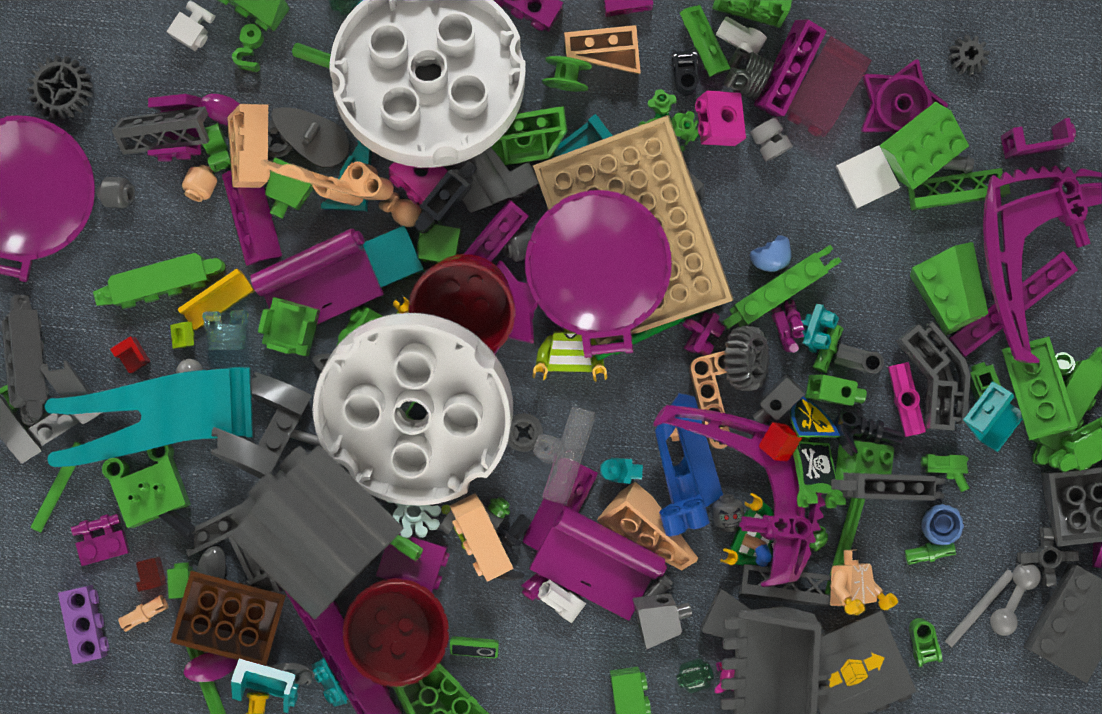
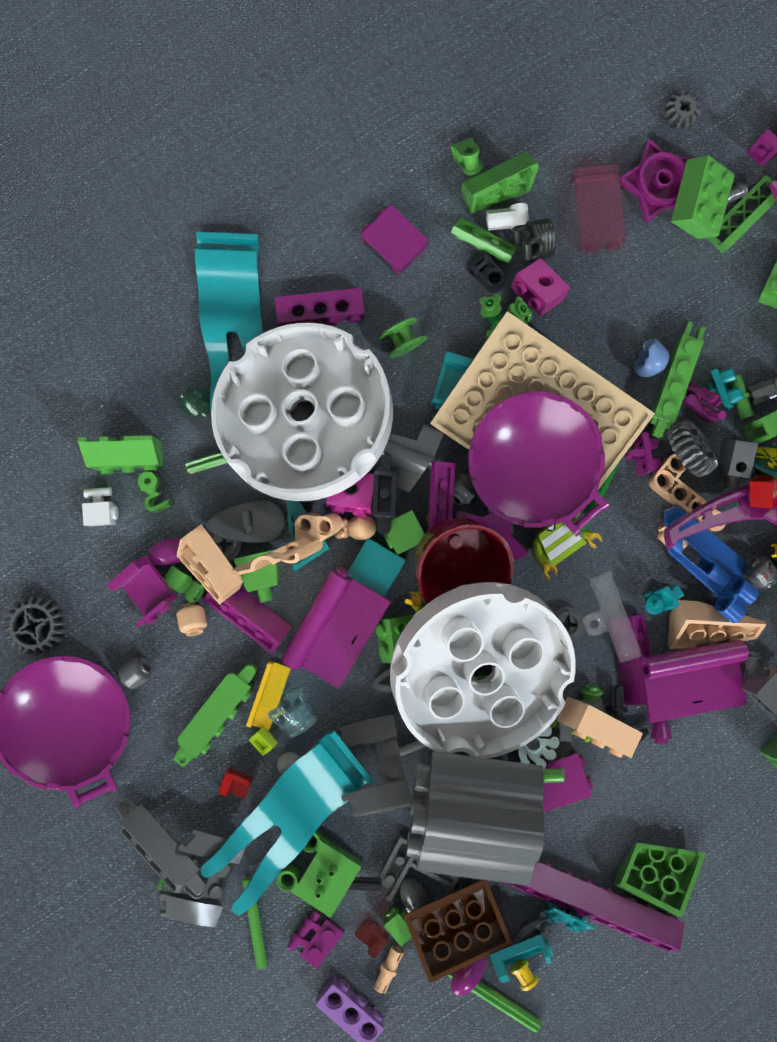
camera: 35 degrees left, 0 degrees up
dark grey fence [112,106,210,155] -> none
bright green panel [258,297,320,356] -> none
dark red piece [343,579,449,687] -> none
slope [450,636,499,658] -> none
bright green wedge [491,106,567,165] -> none
white piece [538,580,586,623] -> none
light nougat wedge [564,25,641,75] -> none
light grey wheel [750,117,793,162] -> none
magenta brick [753,19,827,116] -> none
white tile [835,145,900,209] -> none

